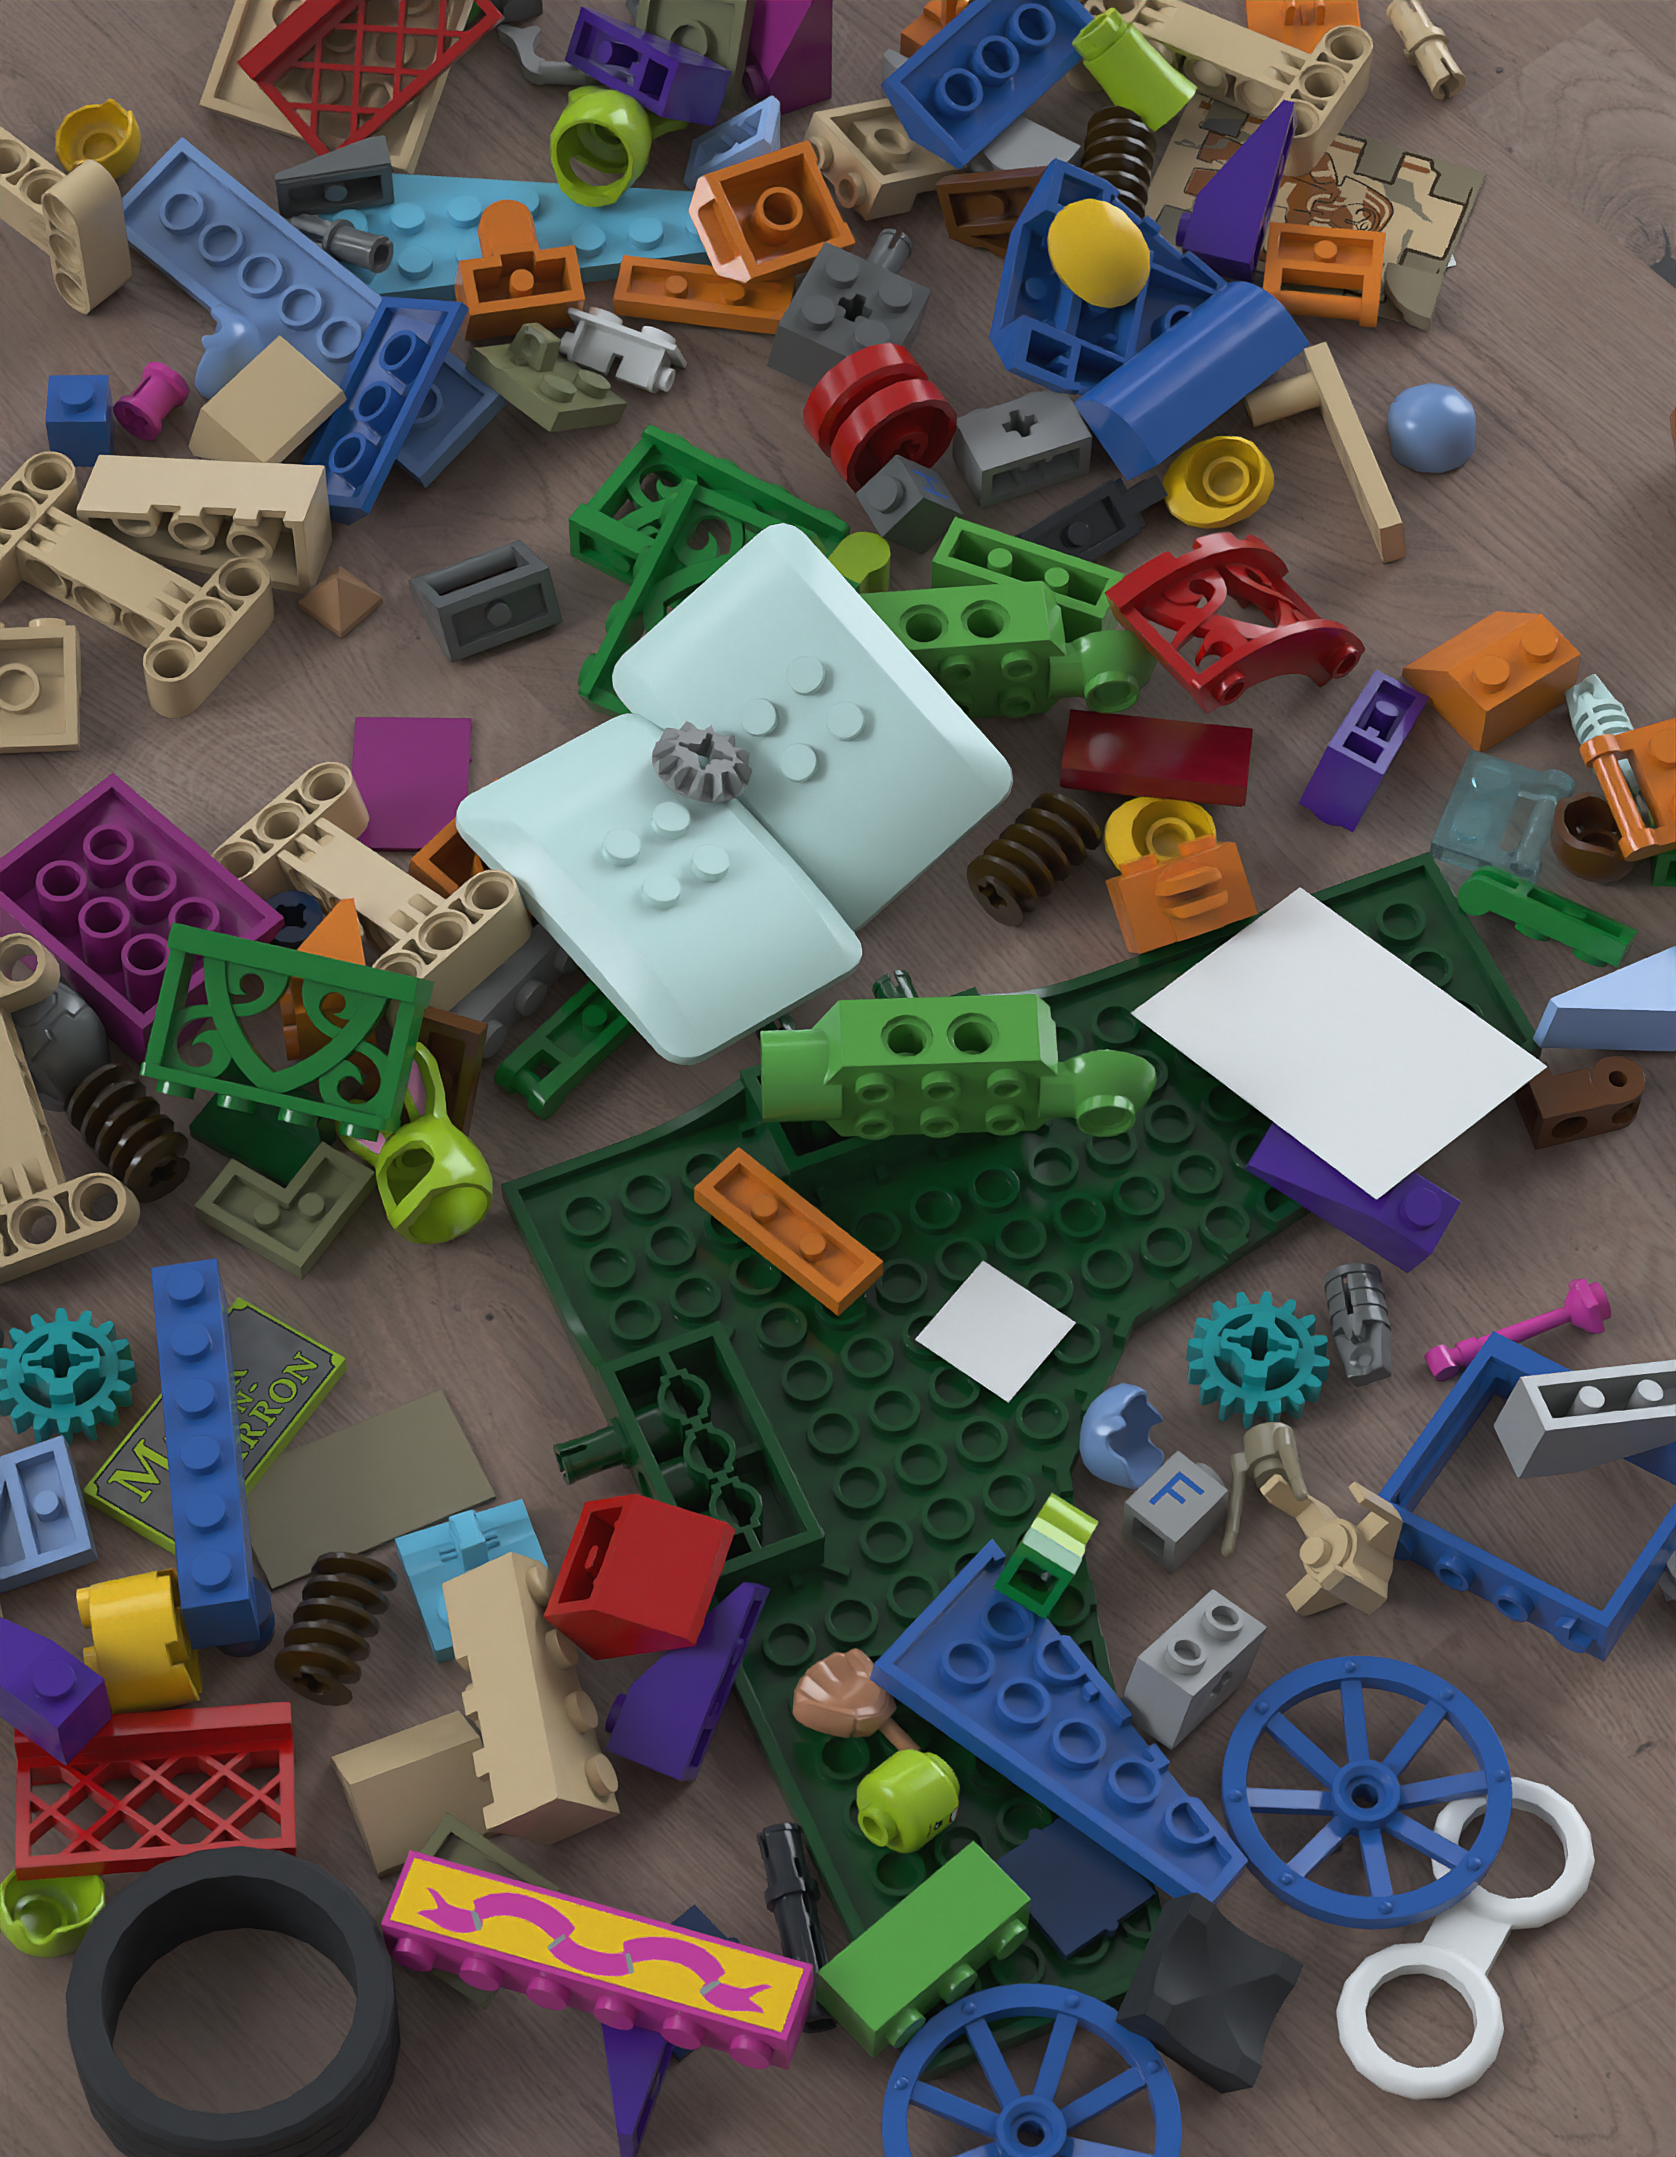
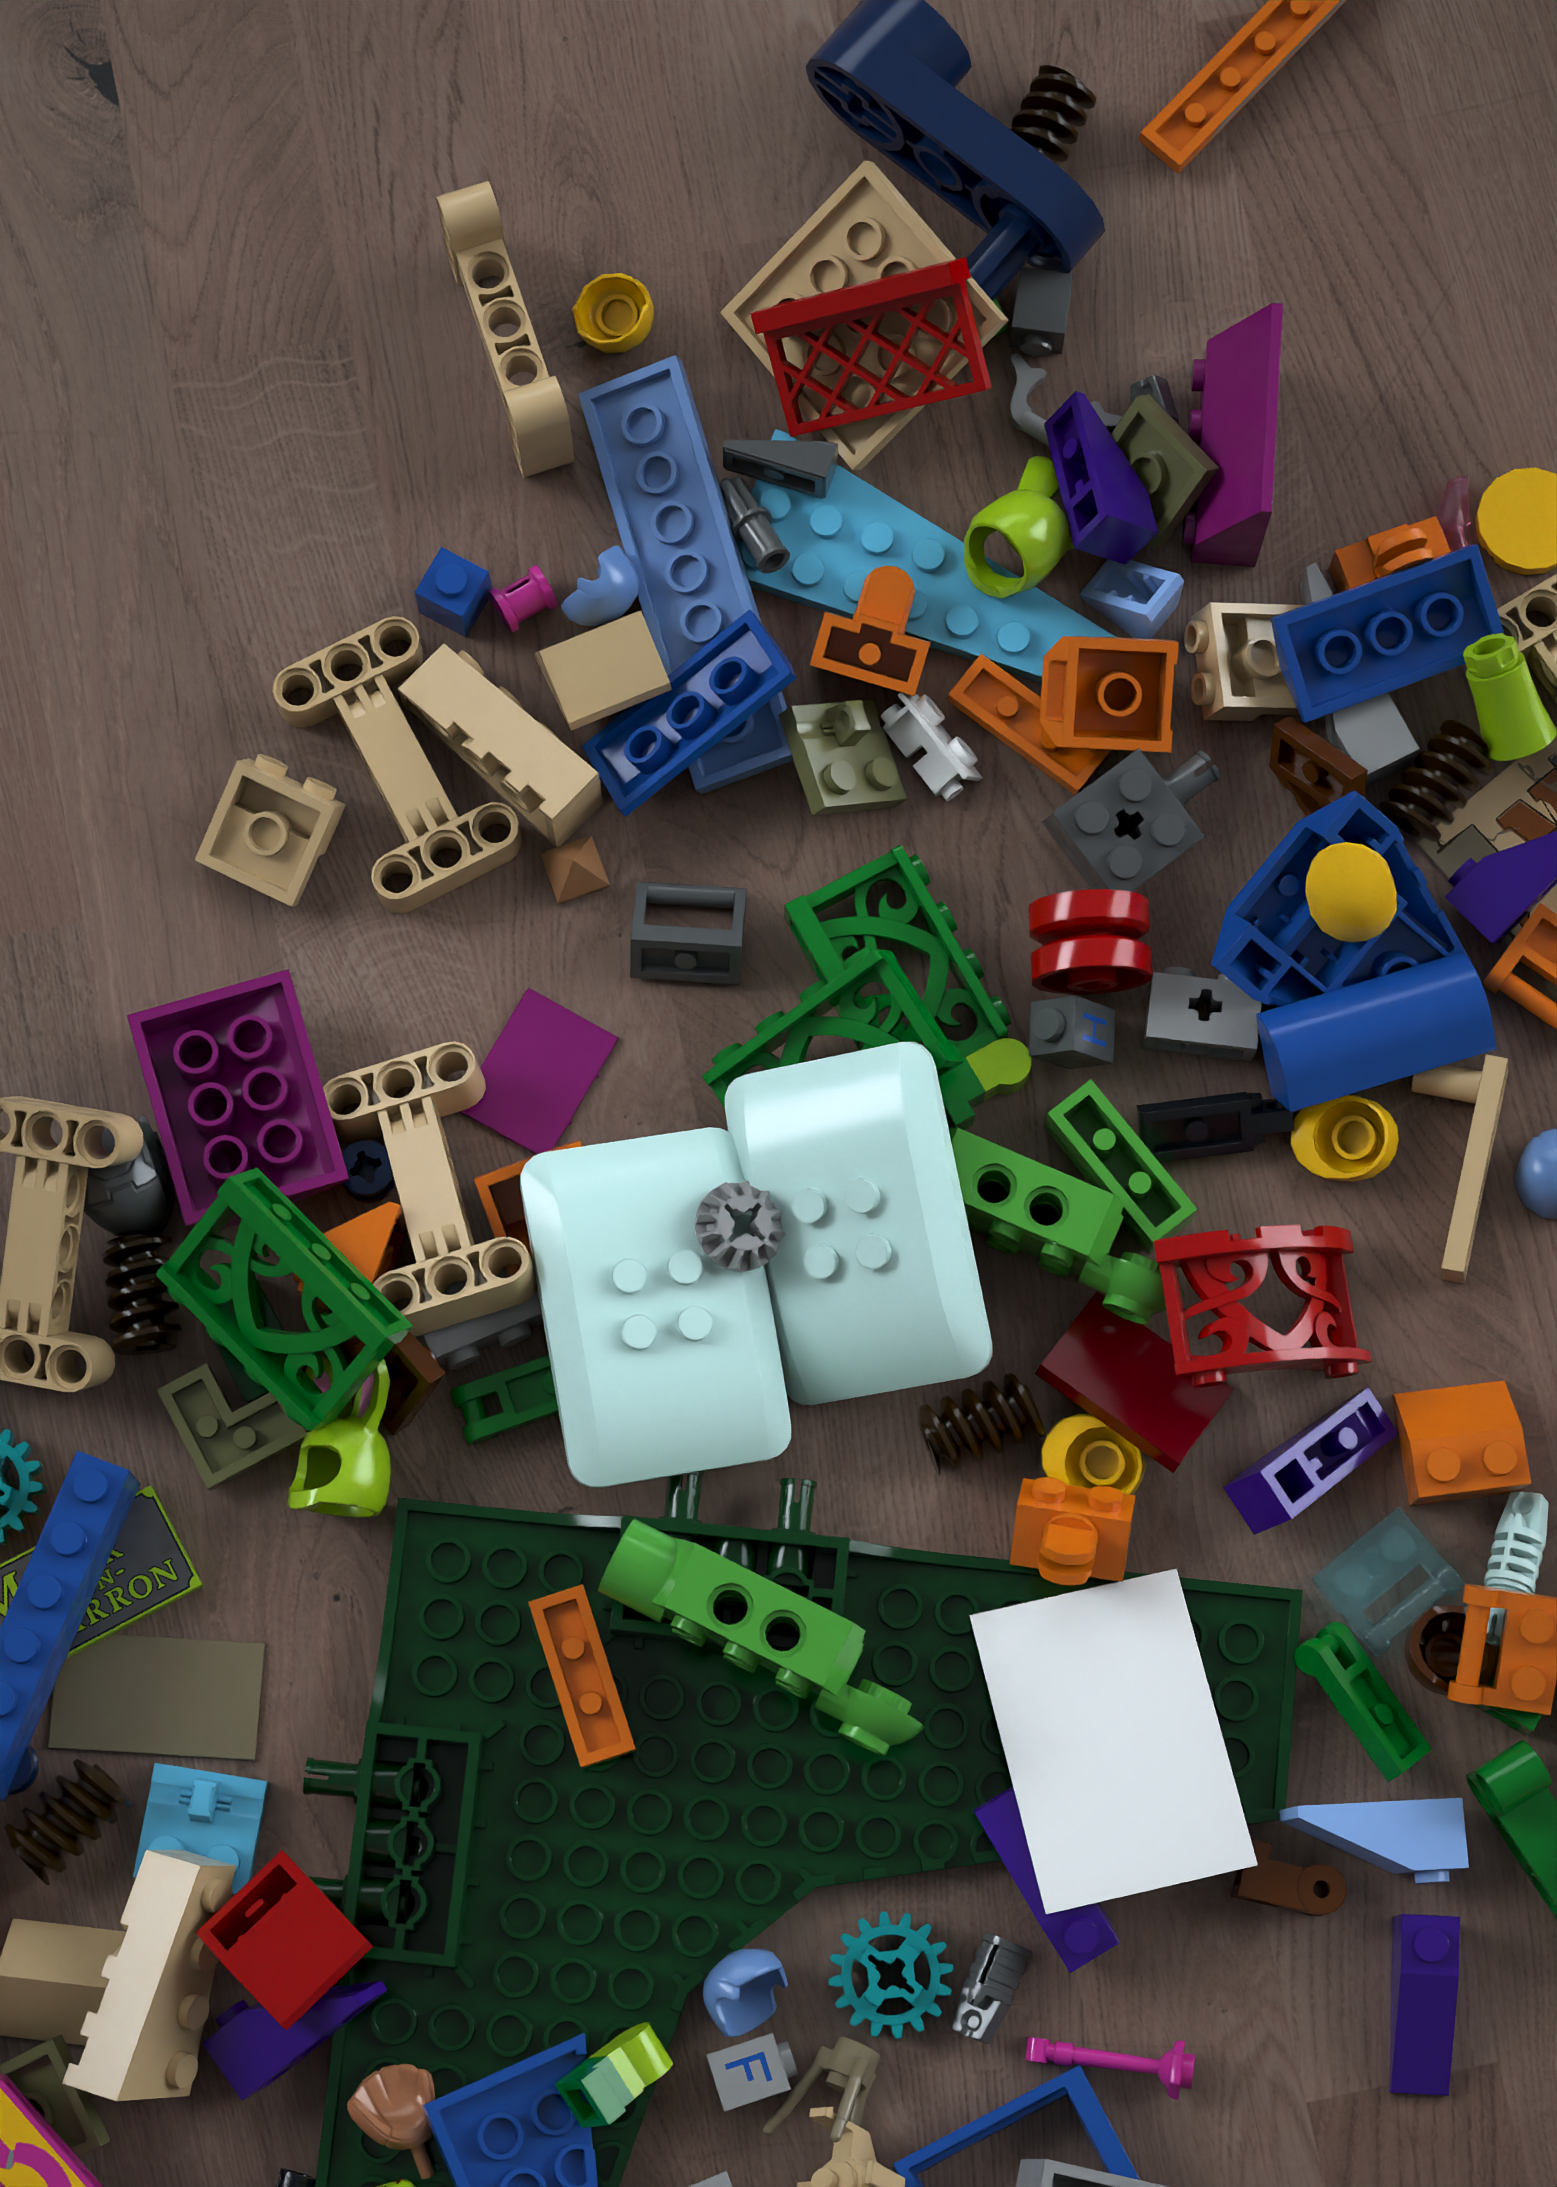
camera: 30 degrees right, 20 degrees up
white sticker [915,1261,1076,1403] -> none

